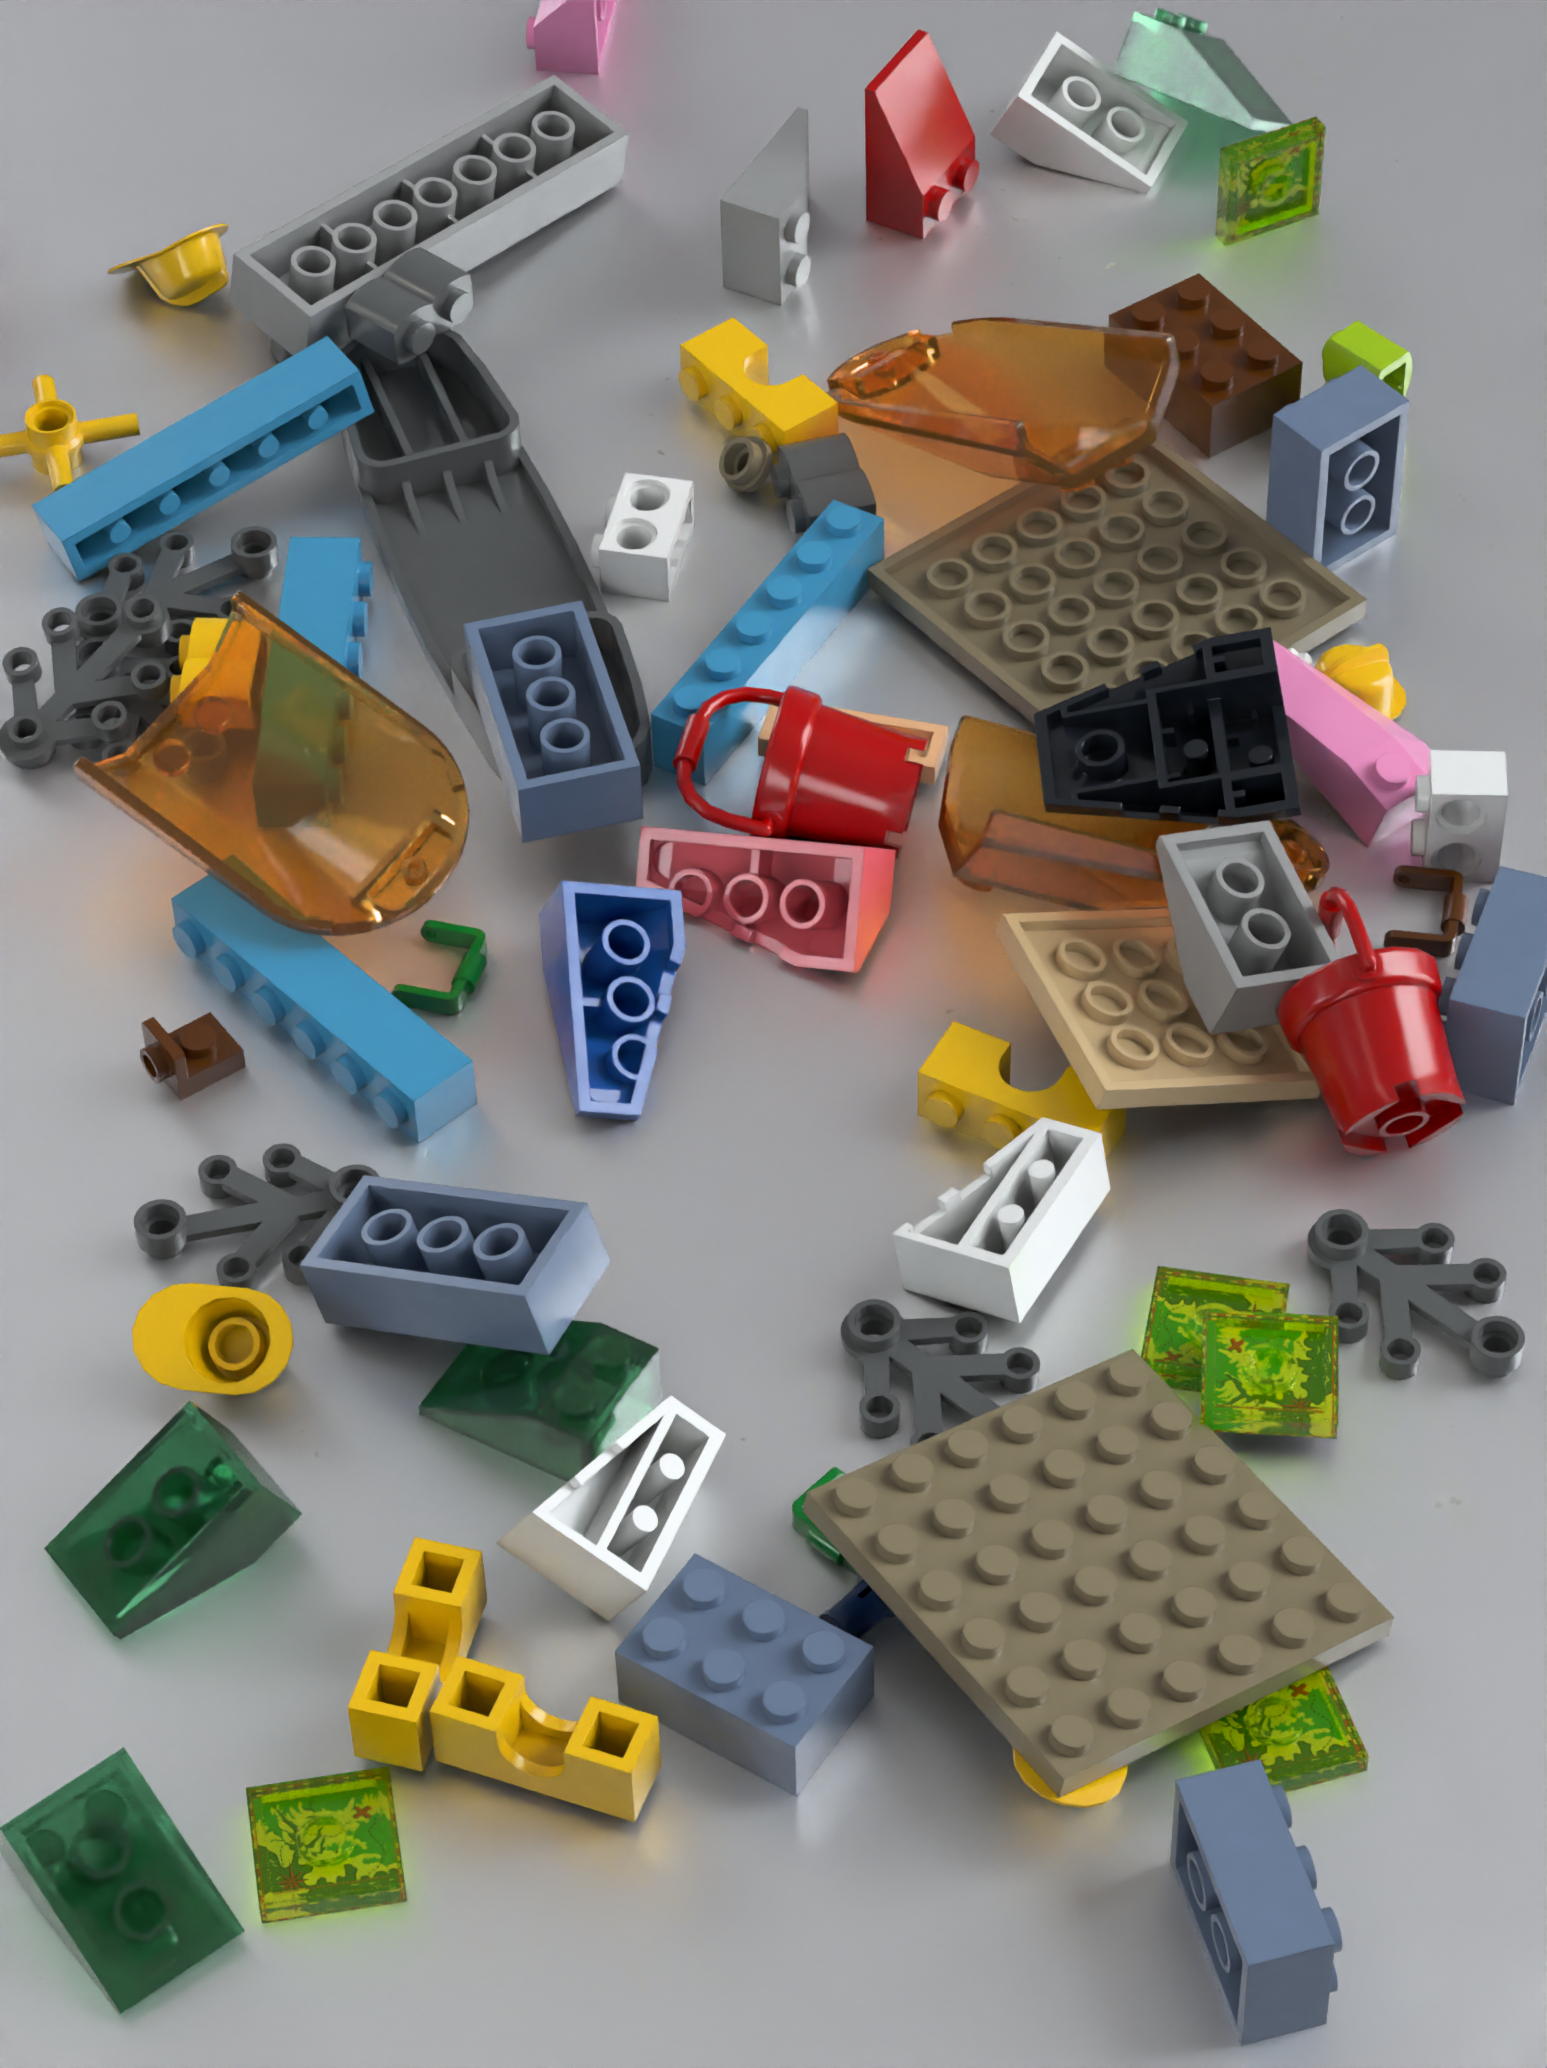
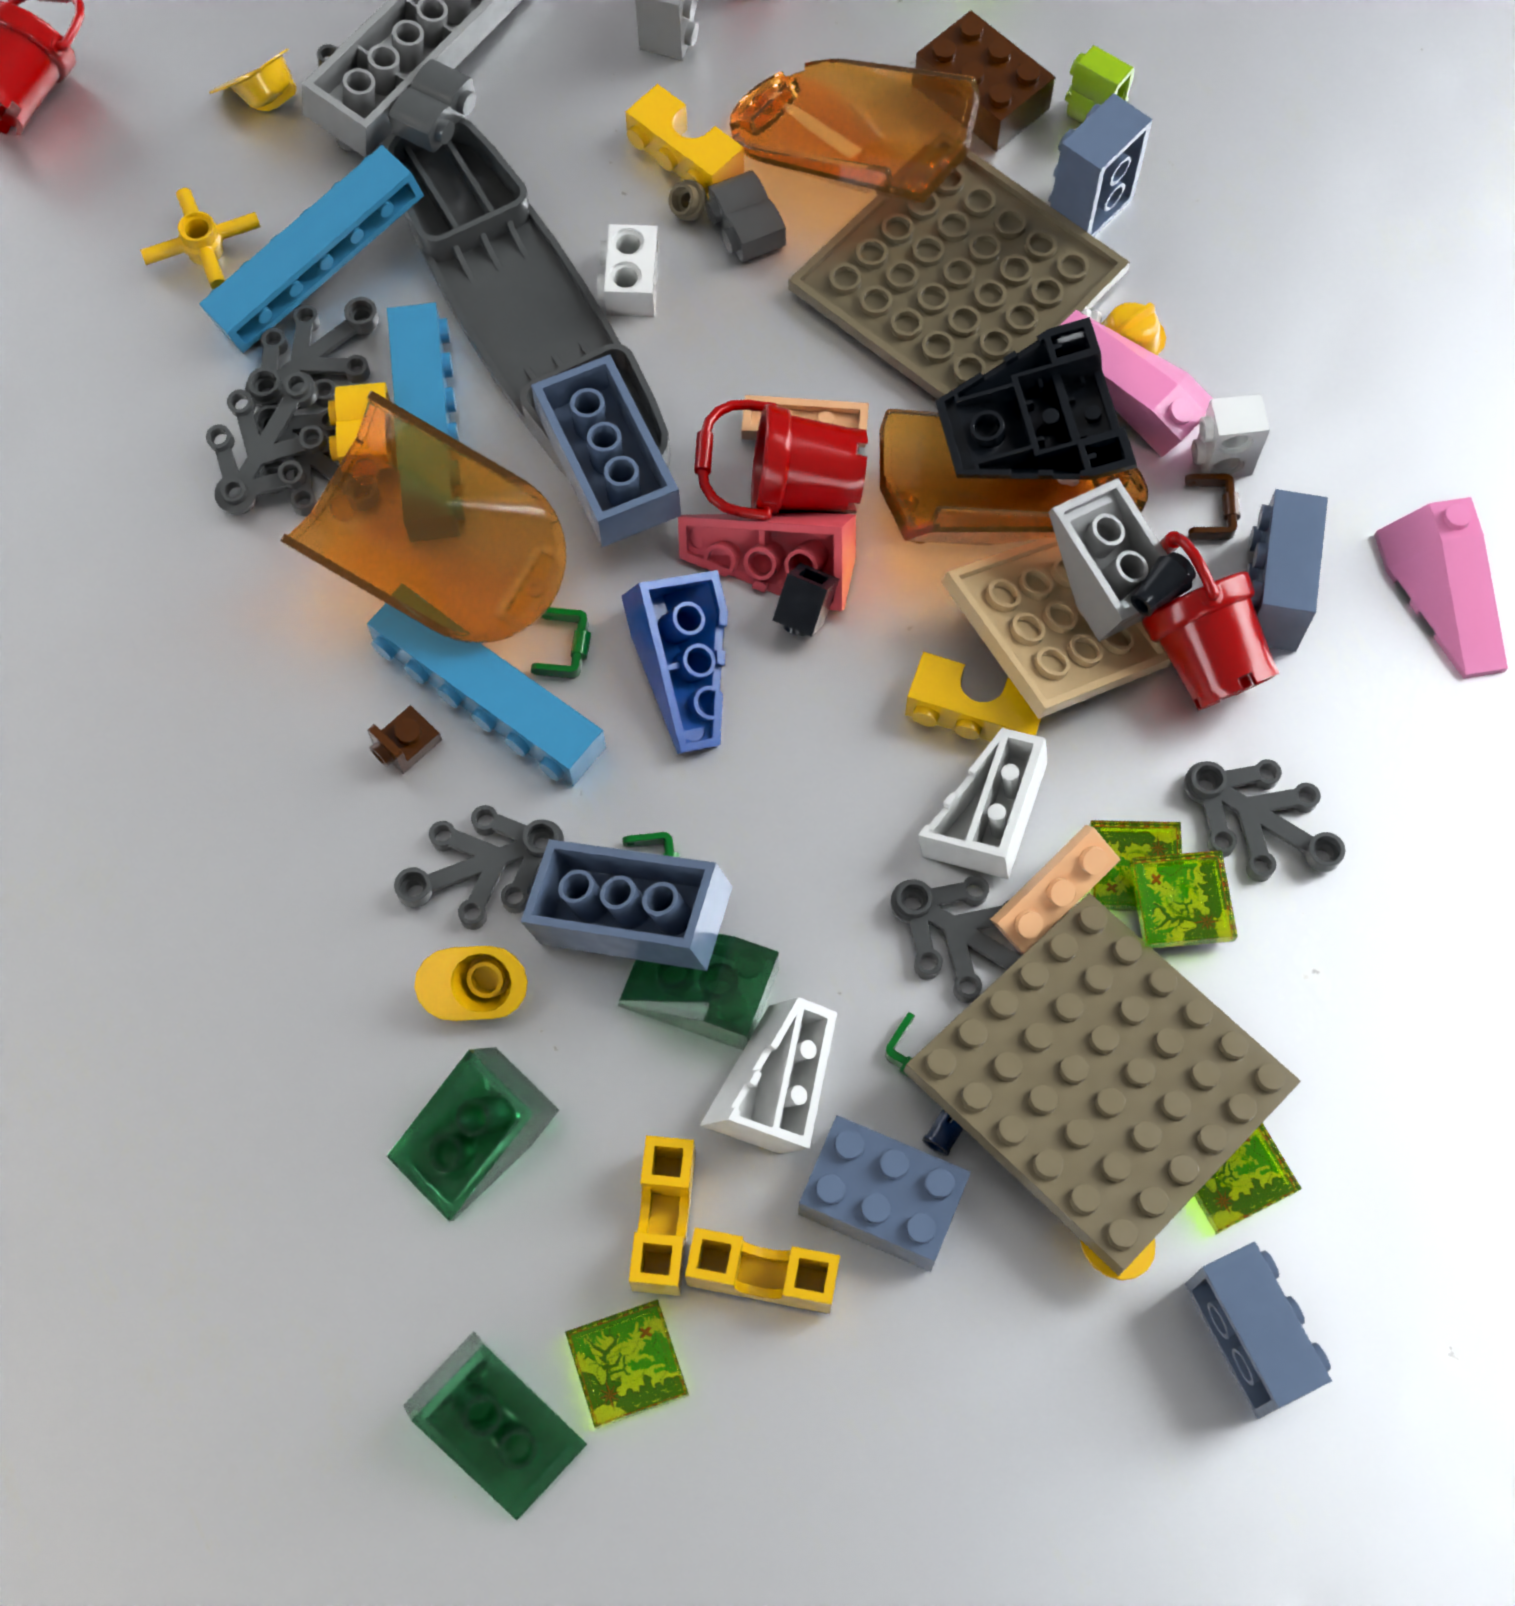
camera: 10 degrees left, 20 degrees up
dark azure brick [651,499,885,786] -> none
none -> black brick [772,563,839,637]
none -> light nougat plate [990,825,1121,954]
none -> black cone [1131,552,1196,616]

